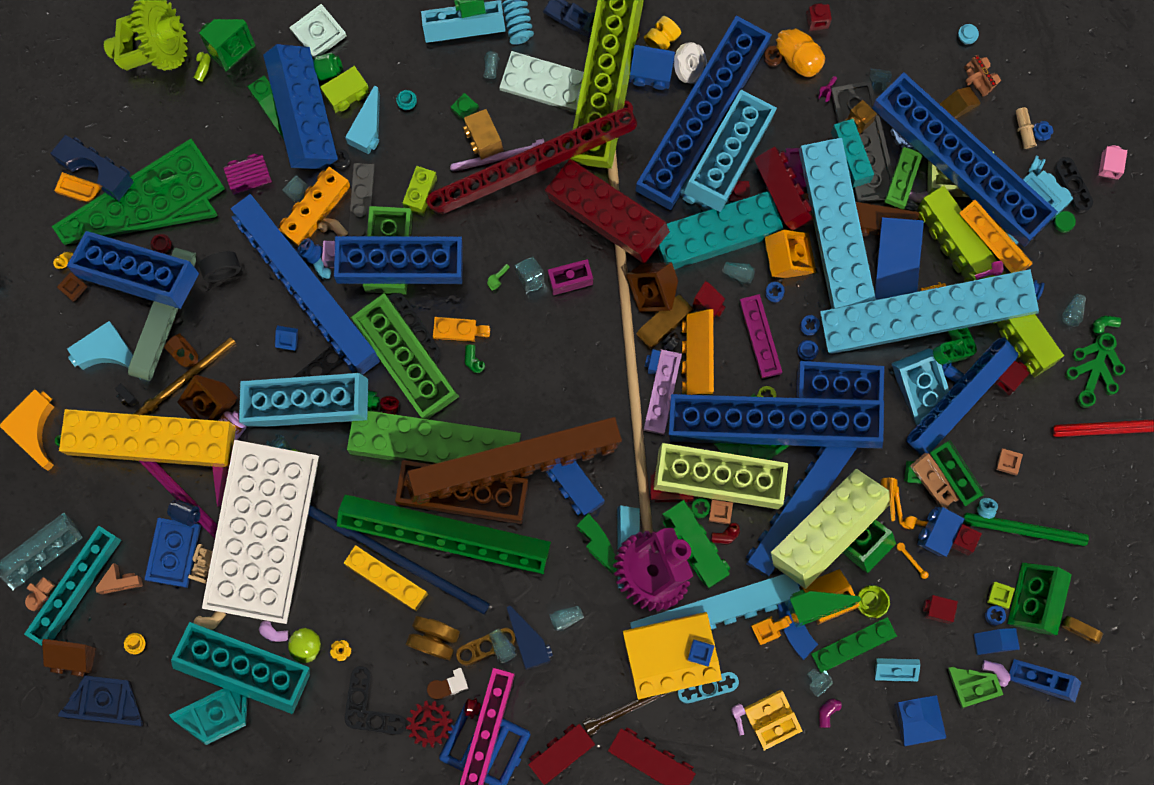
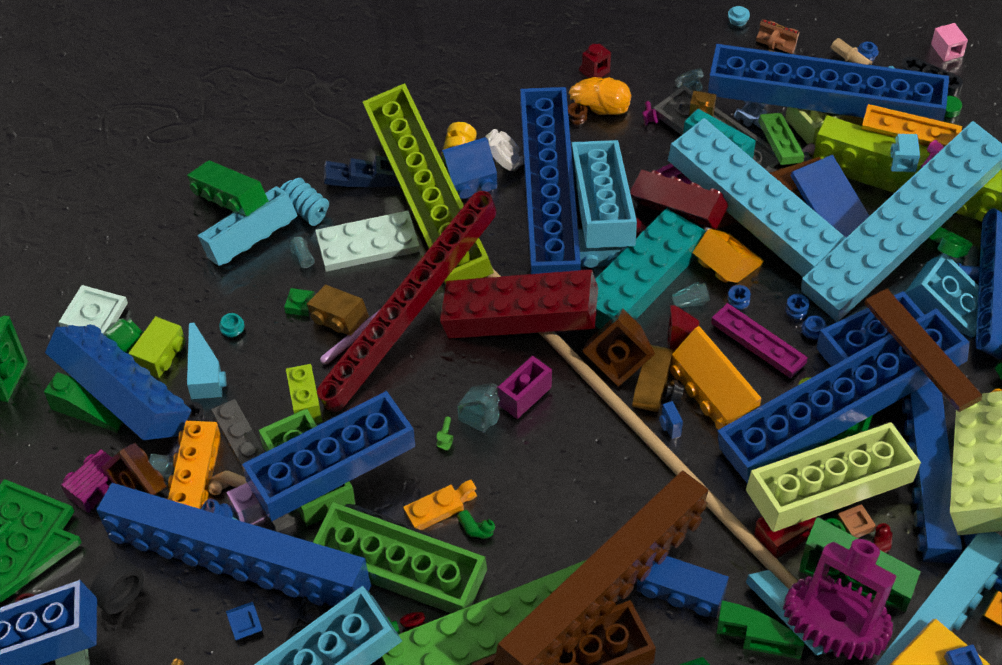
camera: 30 degrees left, 25 degrees down
lavender plate [644,349,682,435] -> none
none -> reddish brown slope [101,443,167,495]
none -> reddish brown tile [865,289,982,412]
none -> medium azure brick [891,134,920,172]

